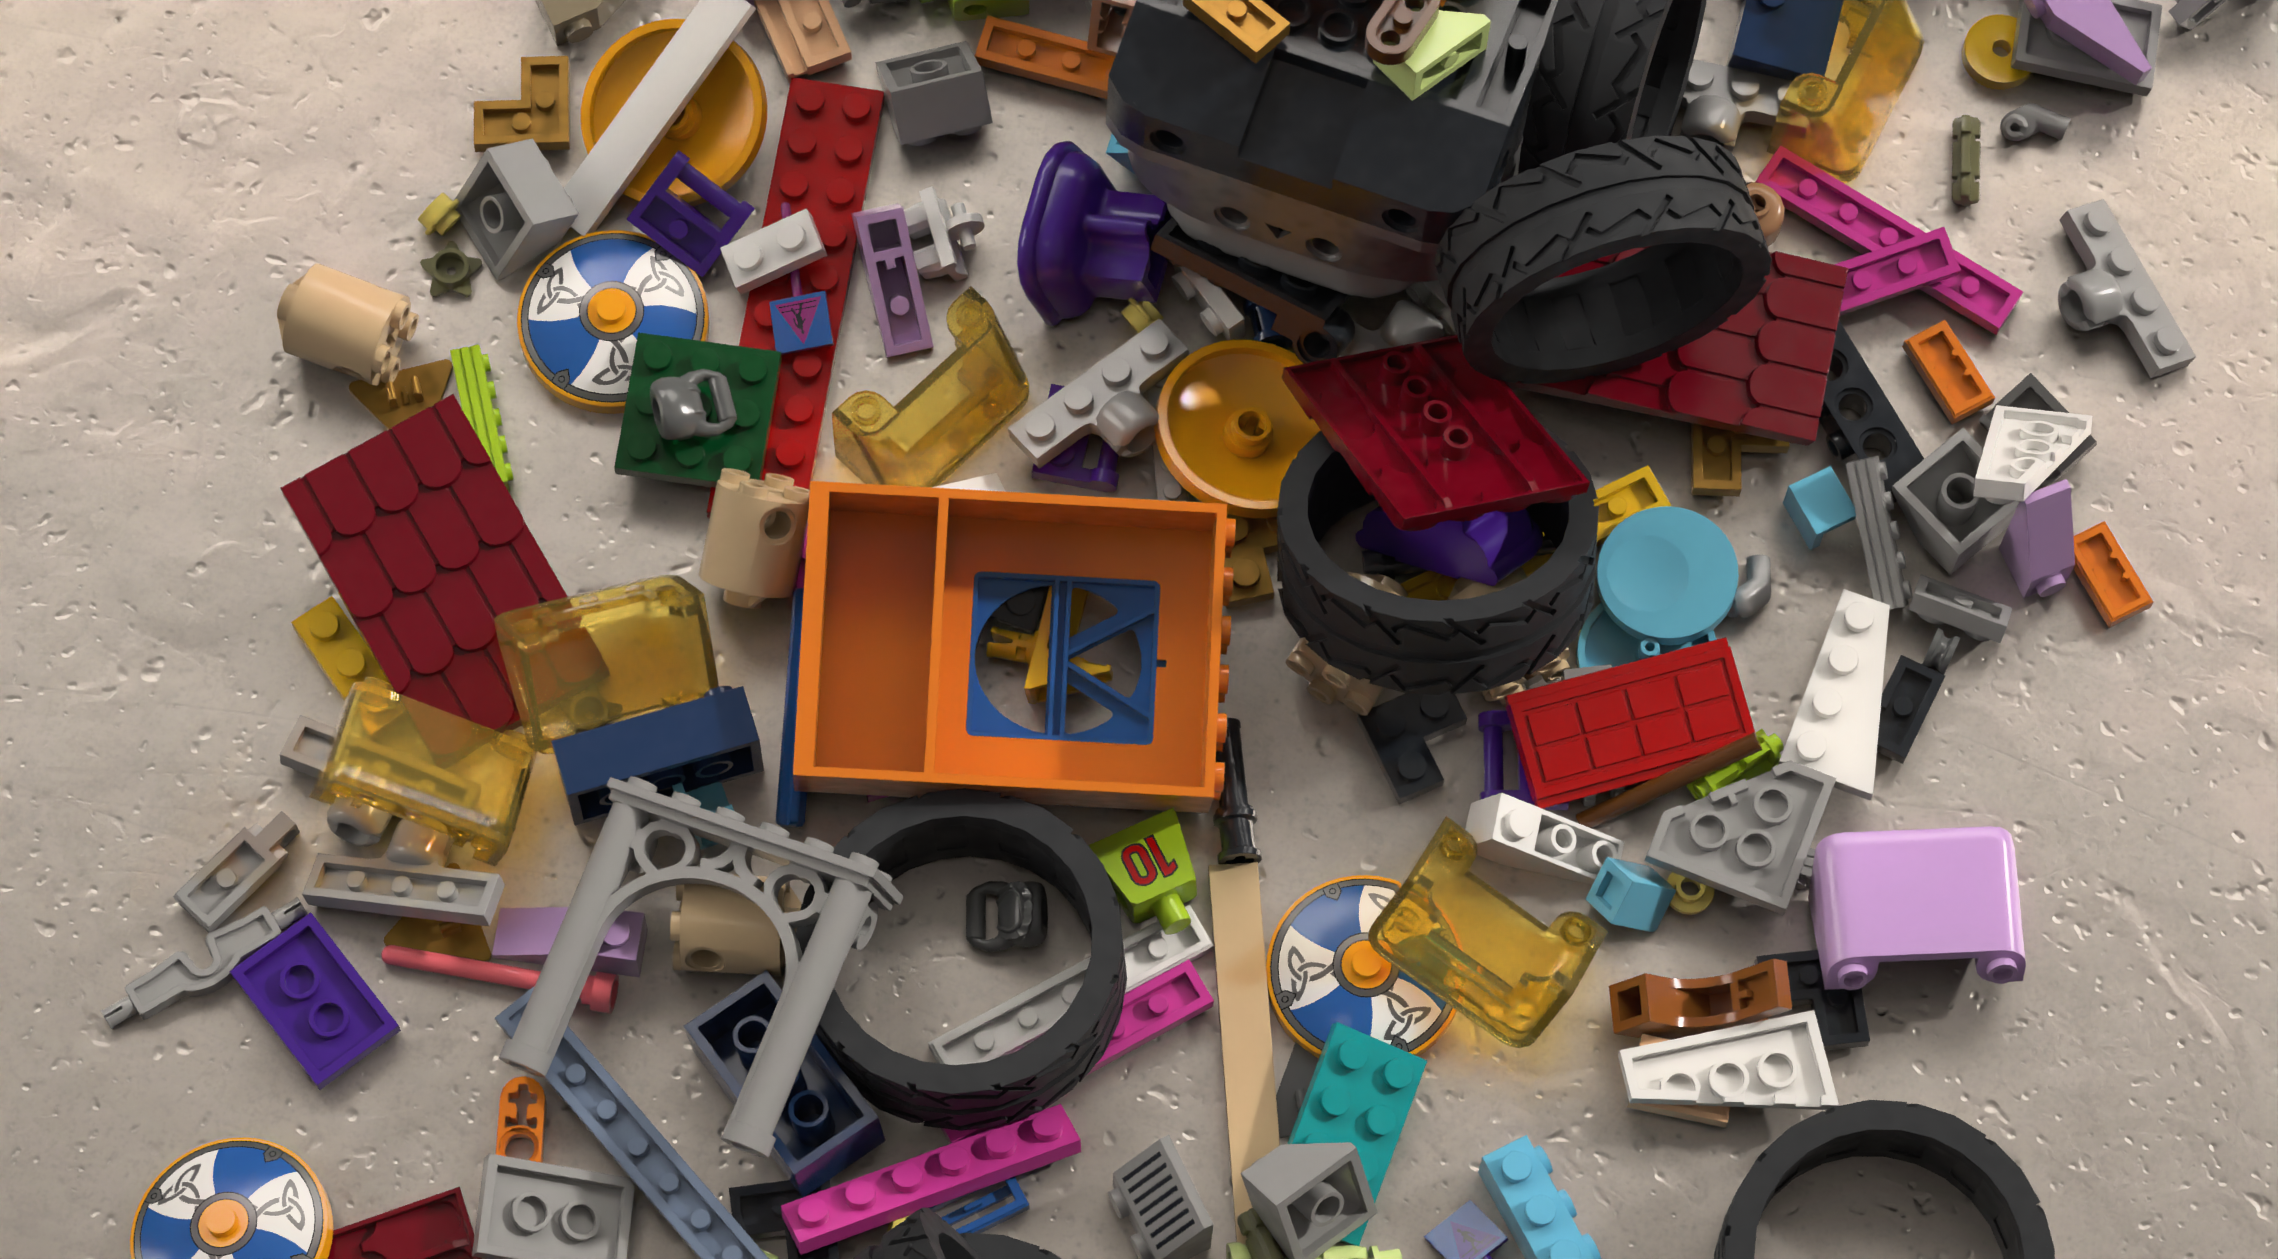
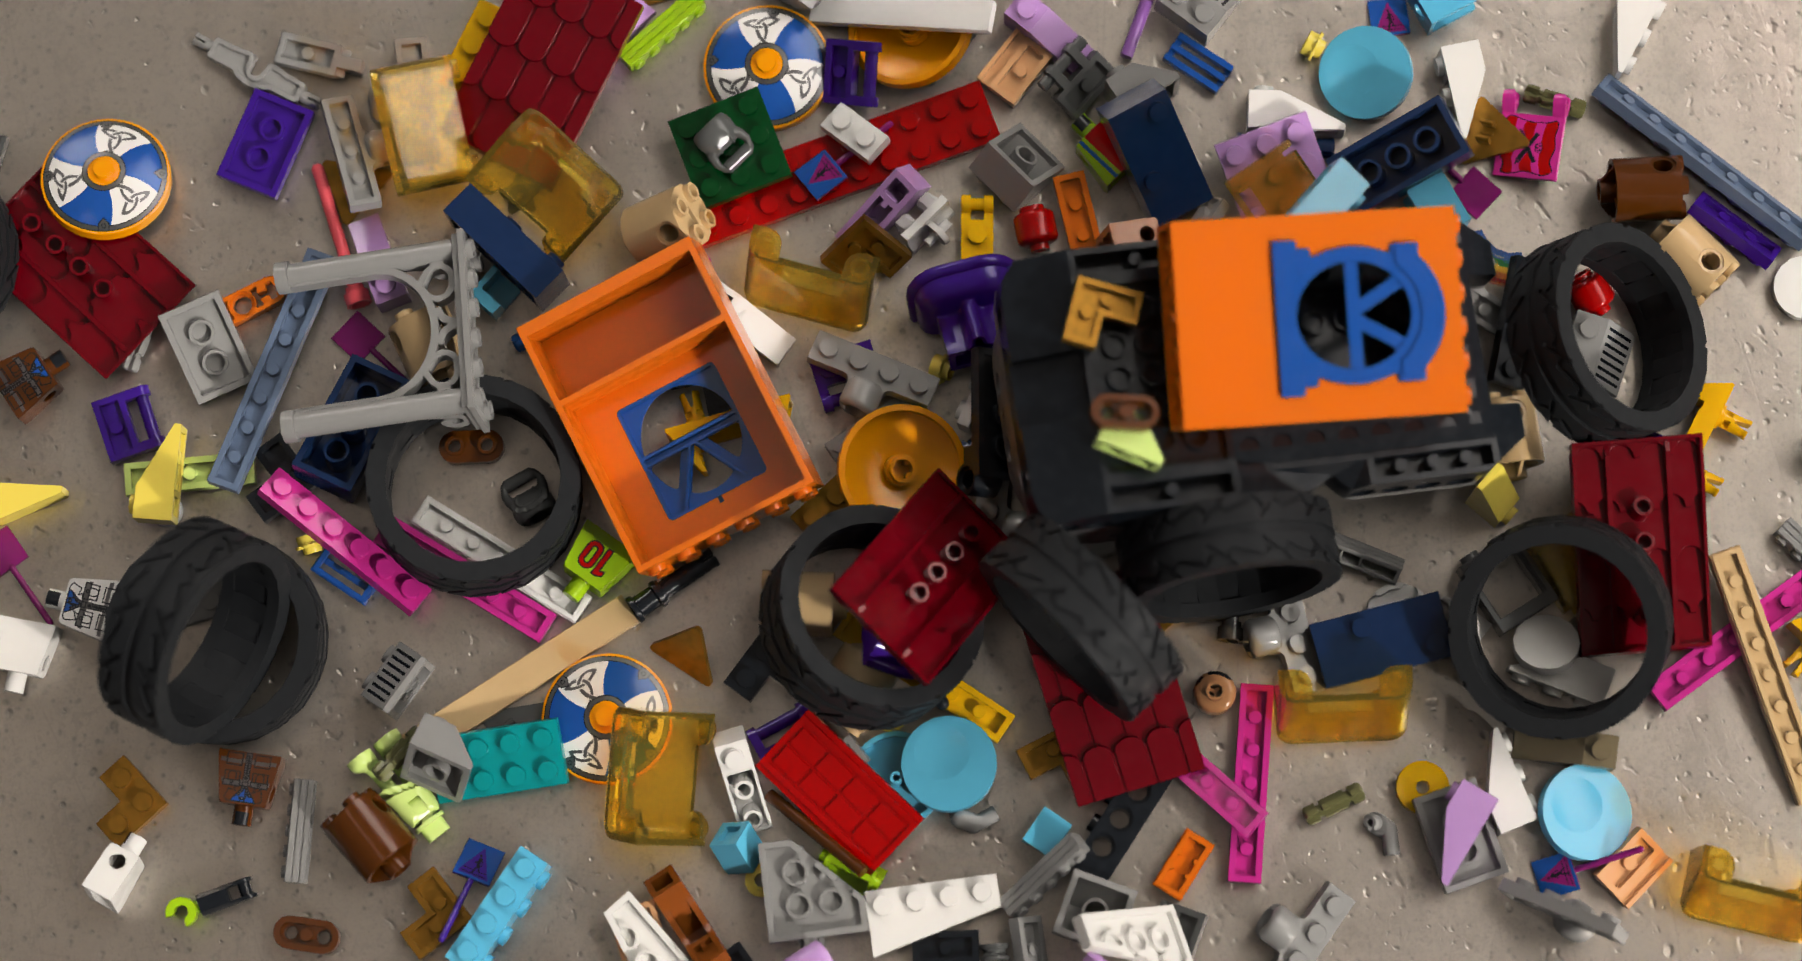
camera: 70 degrees right, 10 degrees up
none -> magenta piece [331,310,408,379]
none -> reddish brown plate [439,430,505,465]
none -> pearl gold piece [650,625,713,686]
none -> pearl gold plate [820,213,912,281]
none -> yellow plate [961,195,993,259]
none -> red head [1013,204,1058,254]

